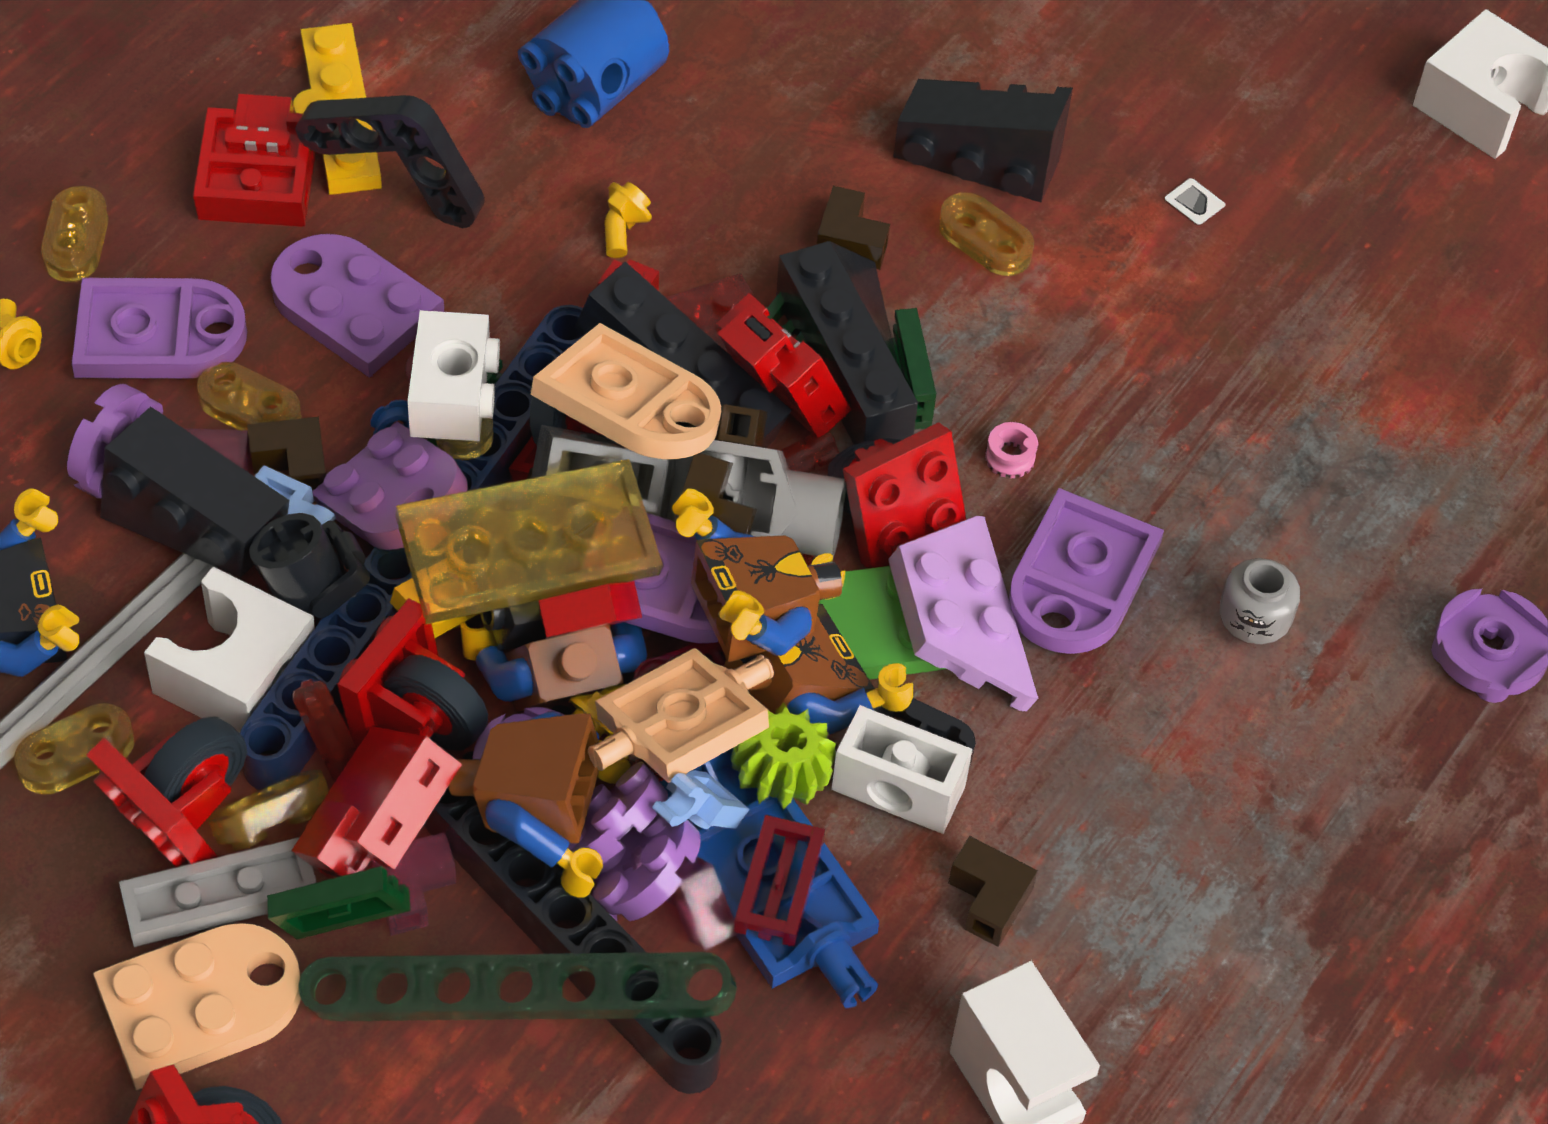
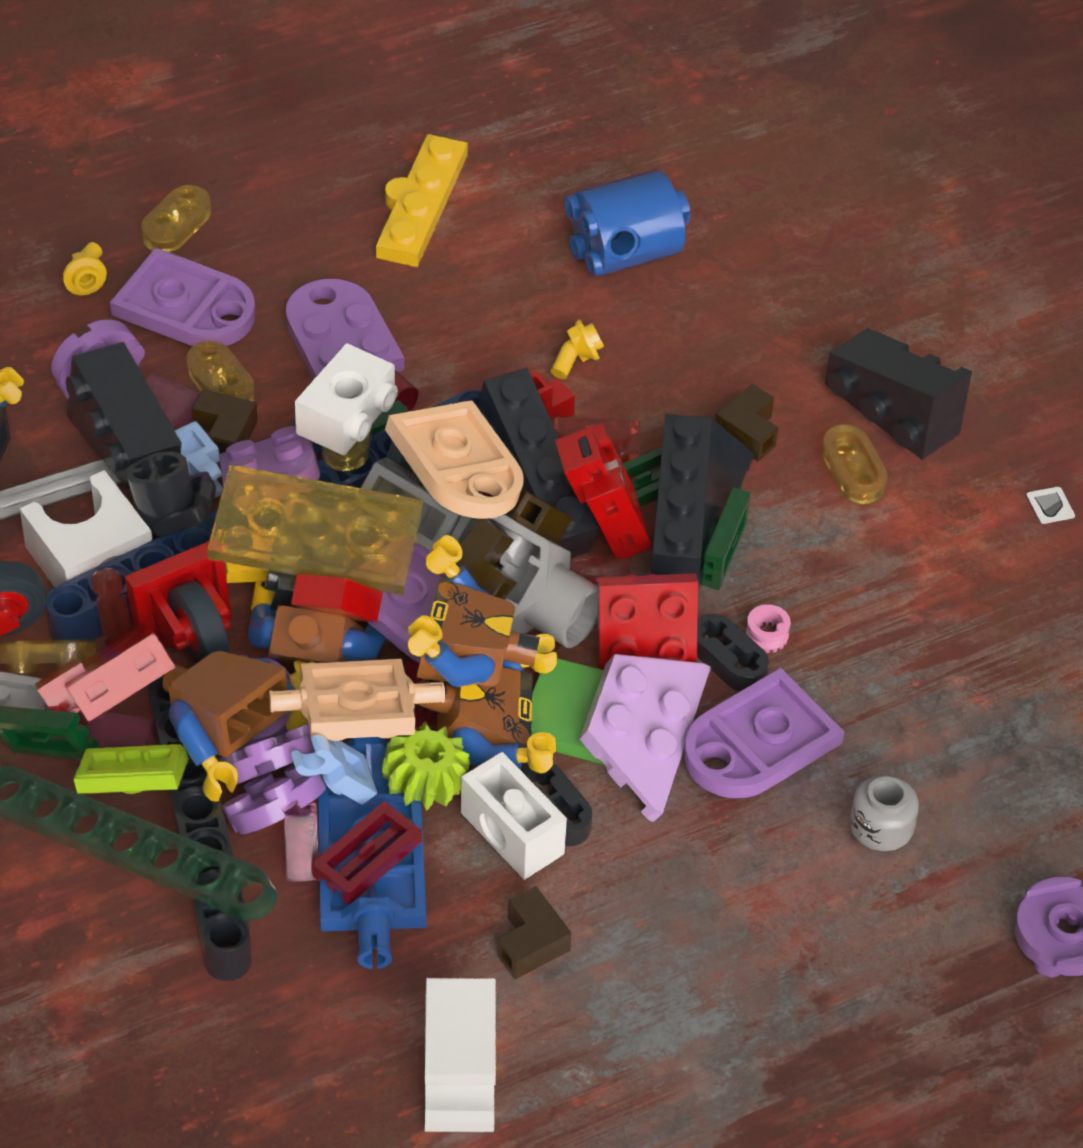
camera: 30 degrees right, 5 degrees down
red piece [193,94,316,227] -> none
black beam [295,95,485,228] -> none
none -> lime plate [74,744,188,794]
none -> black beam [697,614,769,692]

